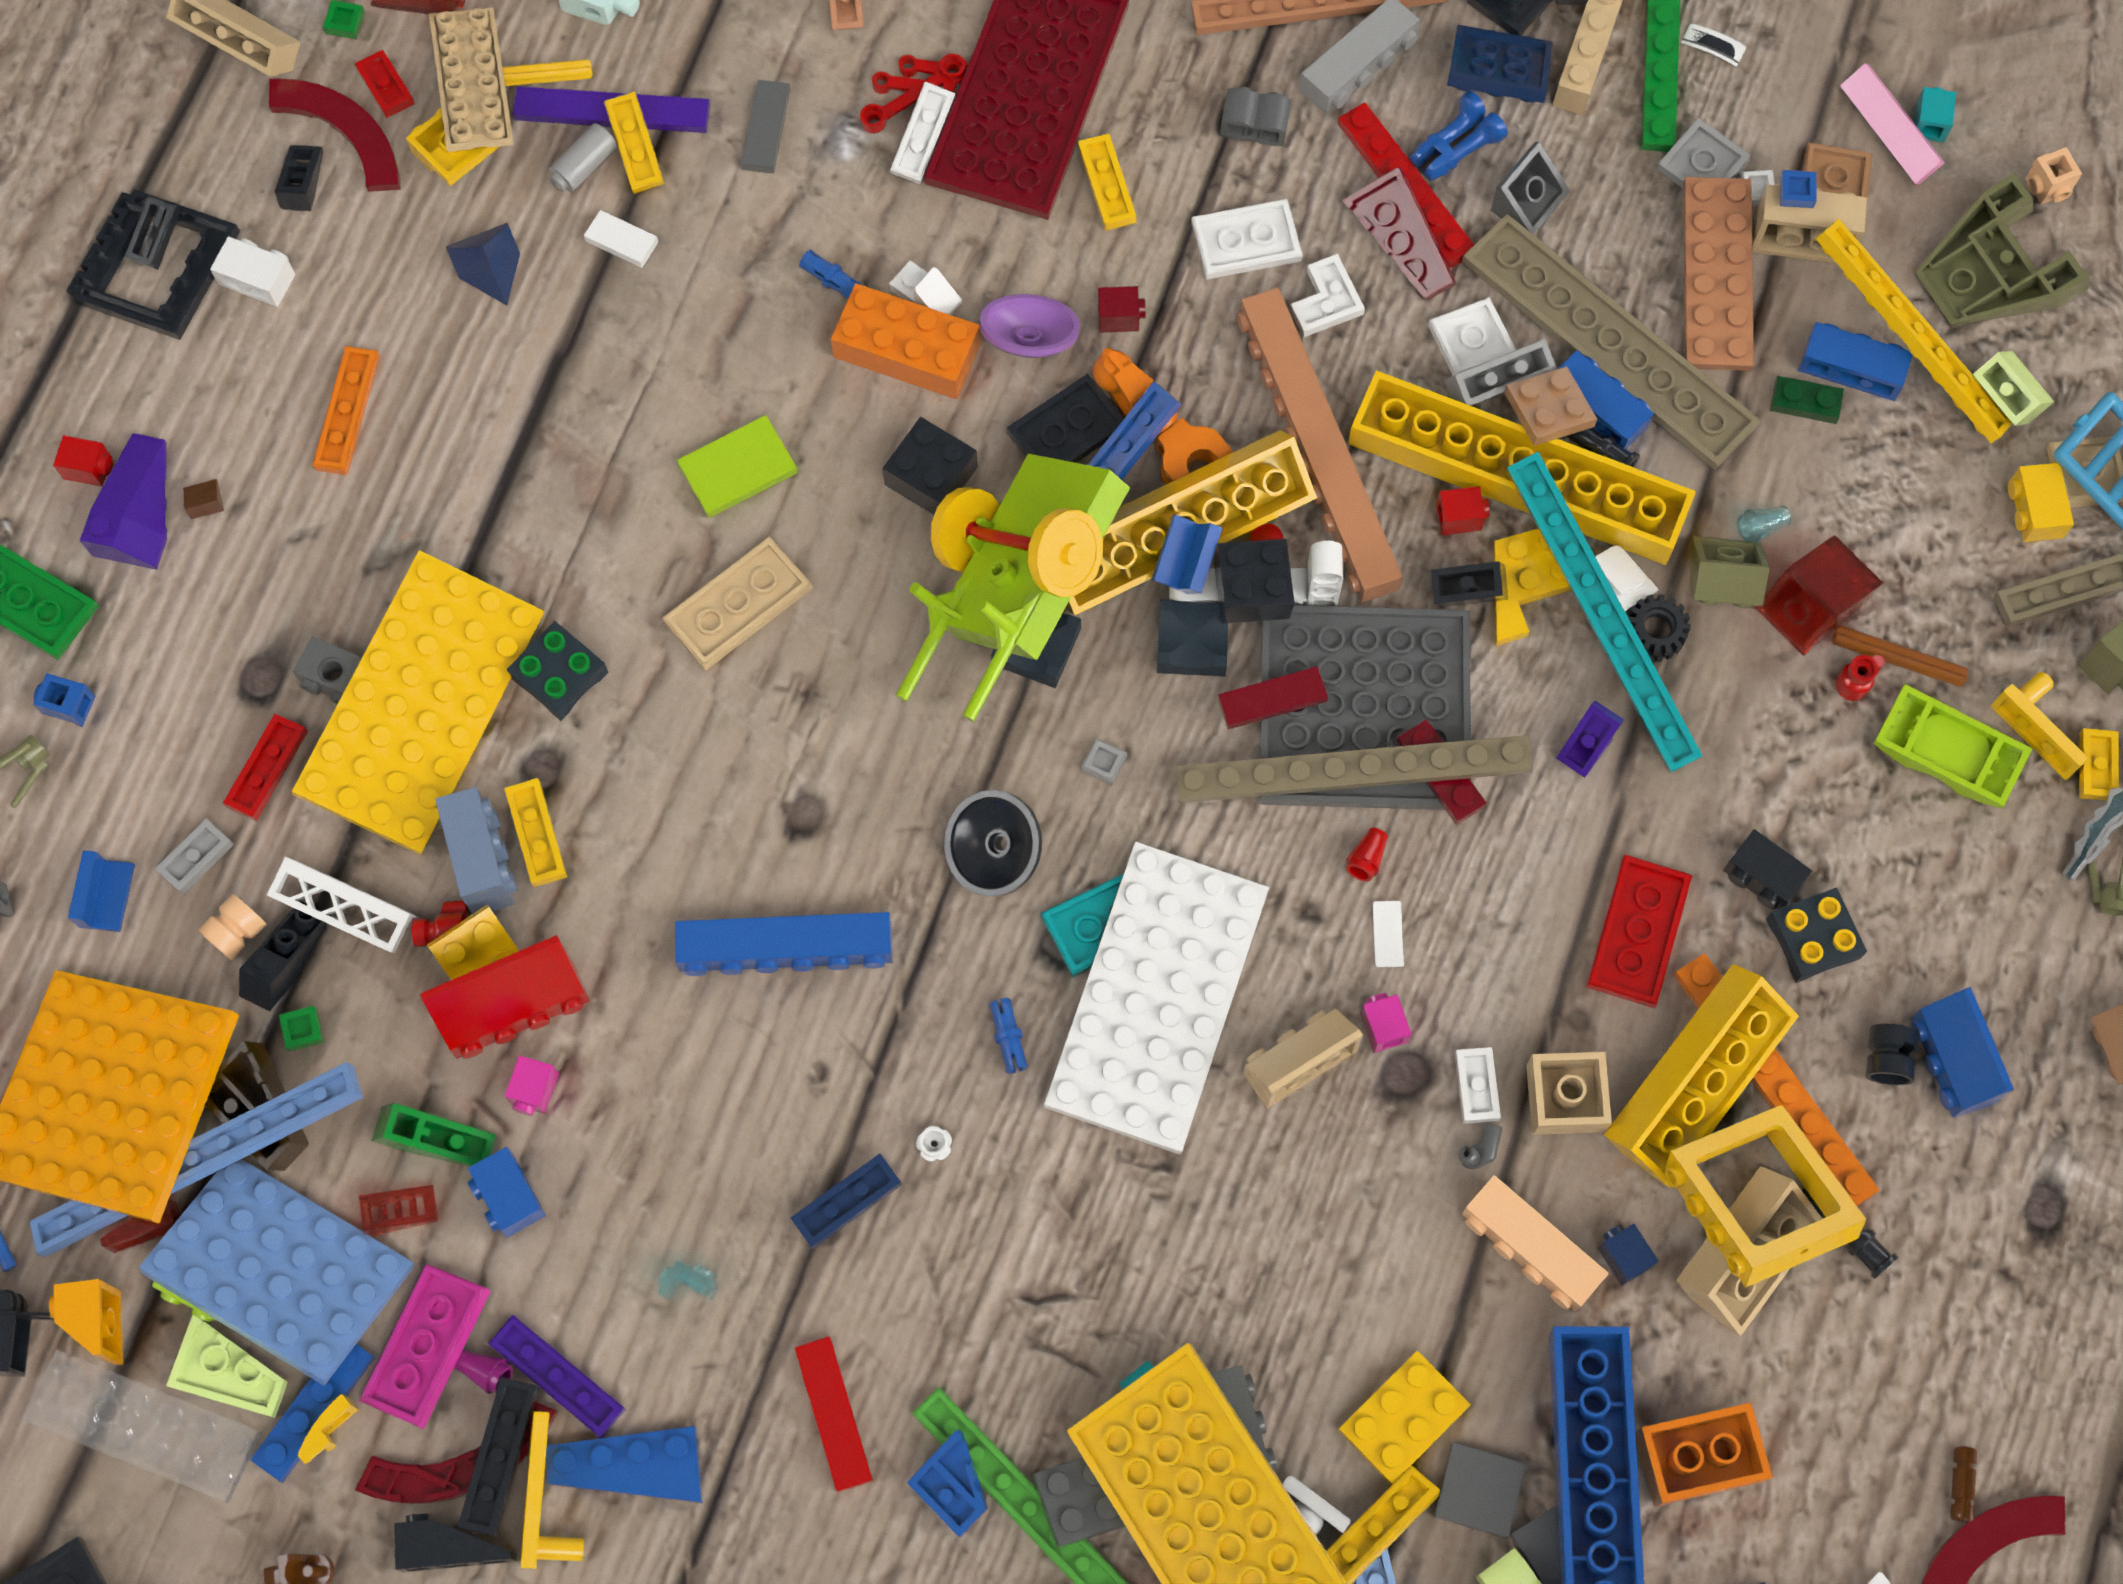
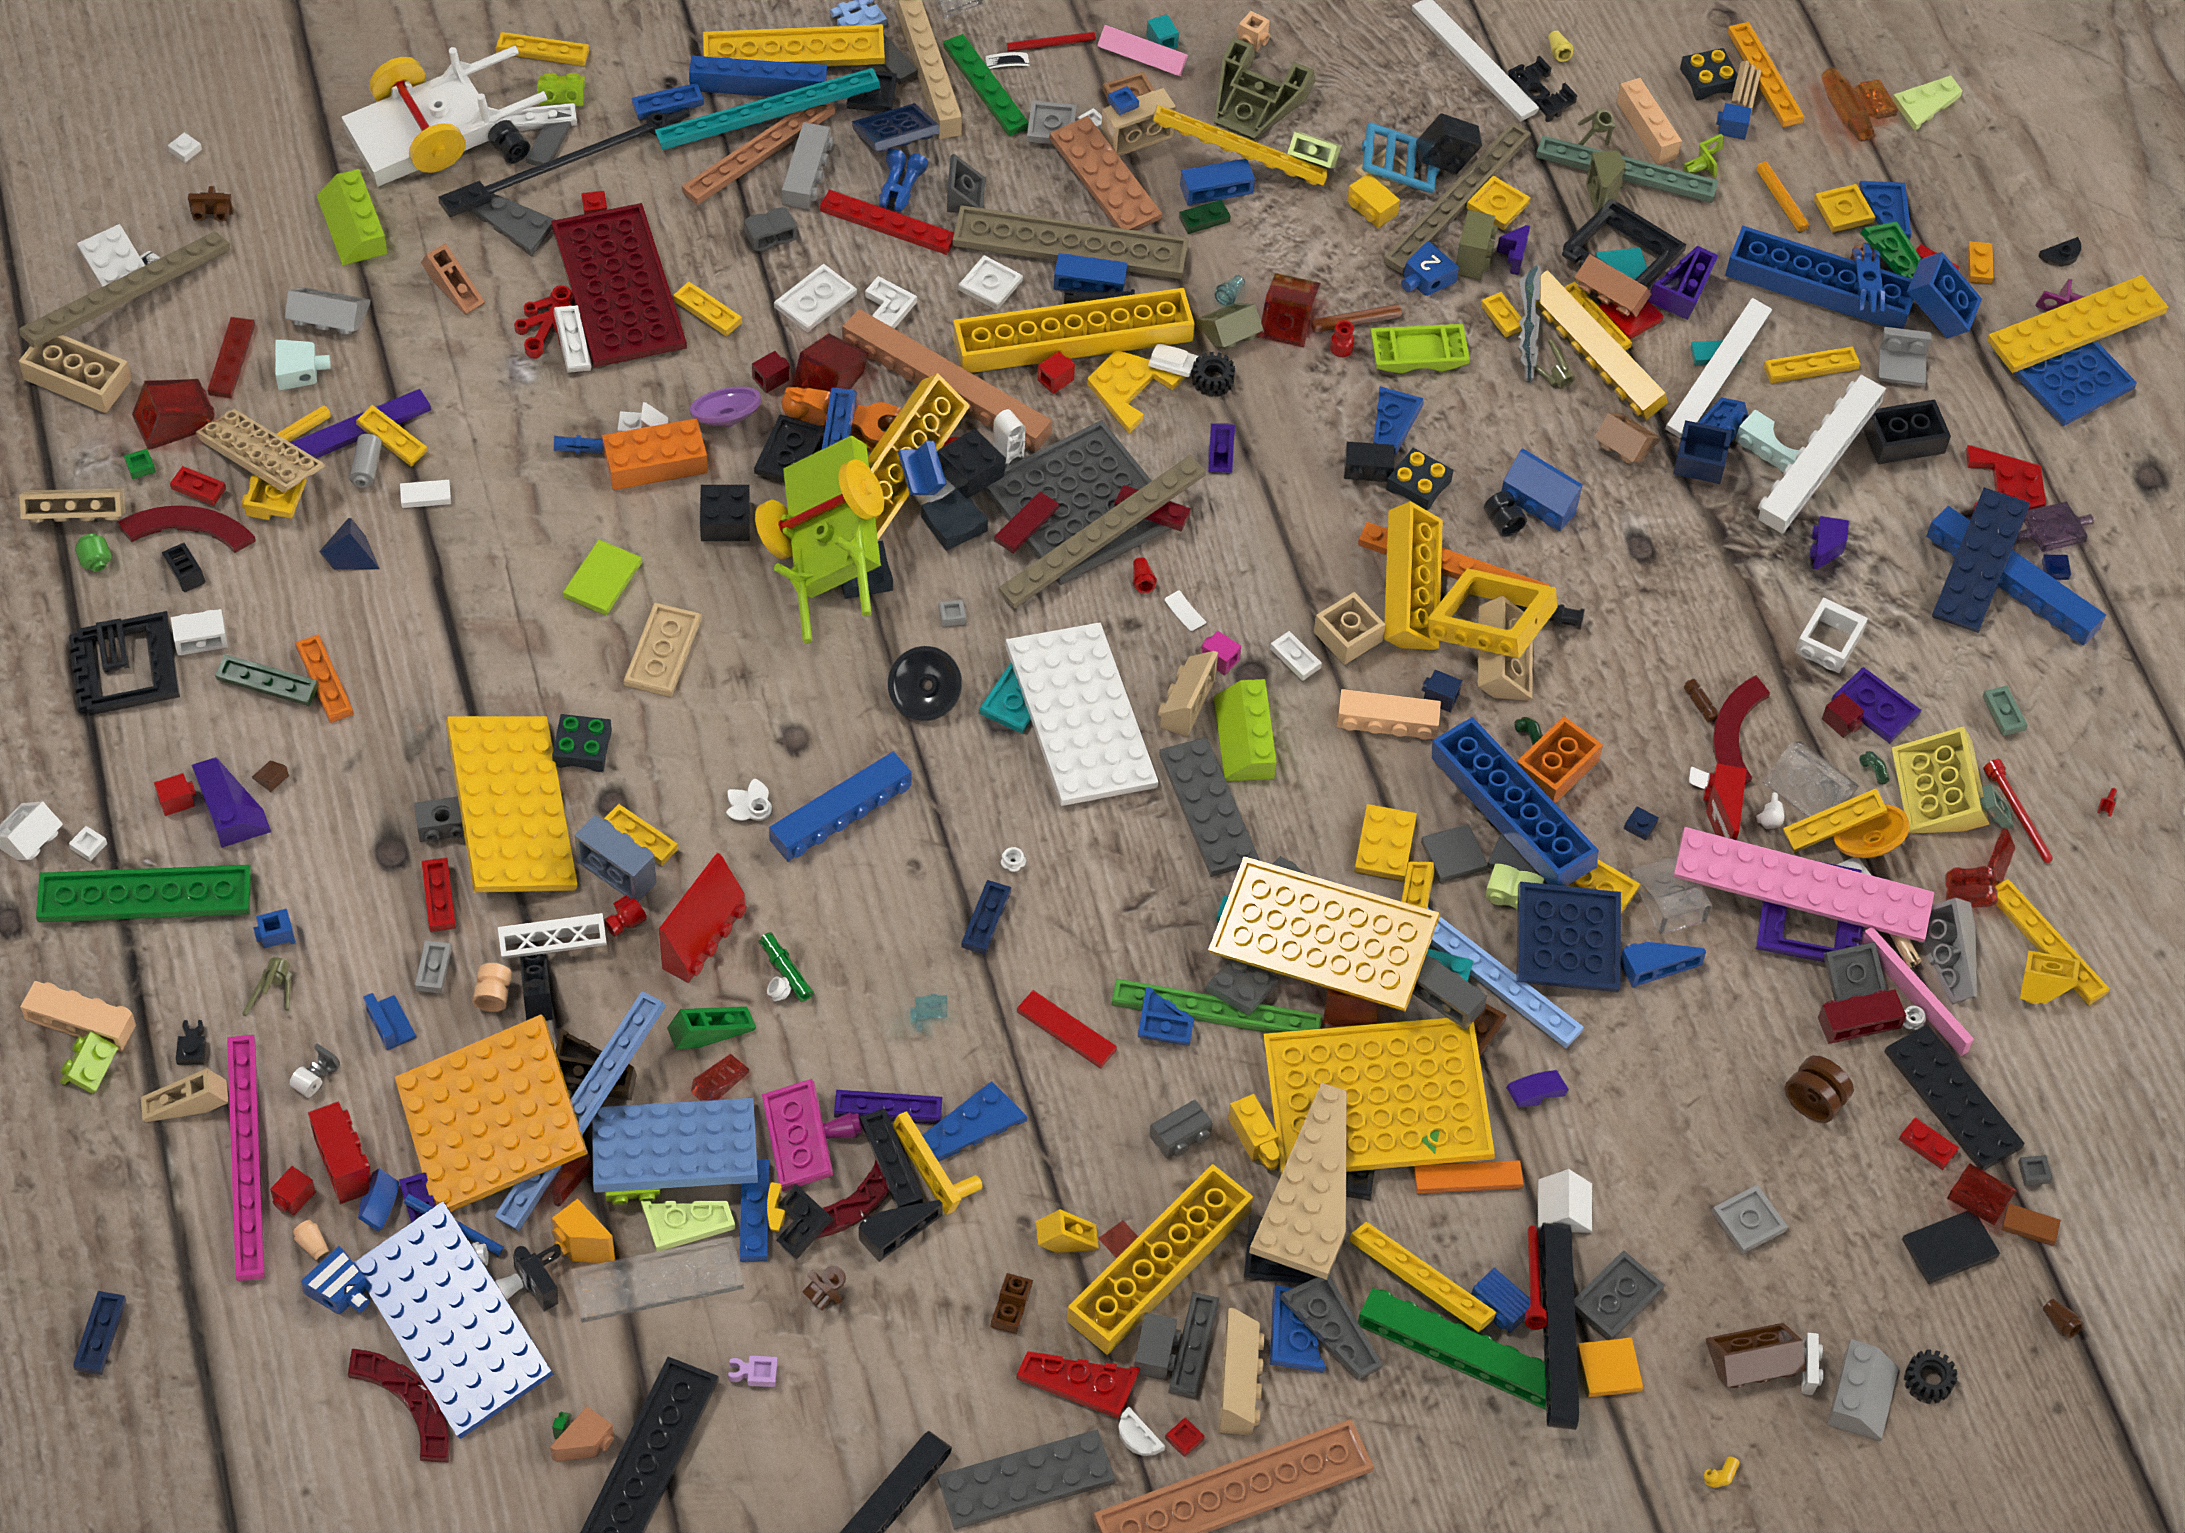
camera: 40 degrees left, 15 degrees down
green plate [279,1006,324,1052] -> none
yellow plate [427,905,519,980] -> none
blue brick [467,1146,546,1238] -> none
dark pink brick [505,1055,559,1116] -> none
dark grey tile [741,80,791,174] -> none
blue pin [989,998,1028,1074] -> none
wing [1342,167,1457,300] -> none
black brick [1431,561,1508,608] -> none
light grey brick [1443,339,1557,406] -> none
dark grey arm [1459,1123,1503,1169] -> none
medium nougat plate [1504,366,1597,446] -> none
teal plate [1507,452,1703,773] -> none
red tile [1586,854,1693,1009] -> none
yellow piece [1990,672,2089,781] -> none
none -> bright green head [75,533,112,572]
none -> plate [215,654,319,706]
none -> white plate [726,779,772,821]
none -> green pin [758,932,814,1002]
none -> white plate [767,976,791,1001]
none -> black plate [776,1184,834,1259]
none -> clear red slope [792,333,869,393]
none -> red bar [1006,32,1096,52]
none -> dark grey plate [1159,737,1259,877]
none -> lime slope [1214,679,1277,782]
none -> blue wing [1374,386,1424,455]
none -> blue torso [1401,241,1459,296]
none -> dark green arm [1514,717,1543,746]

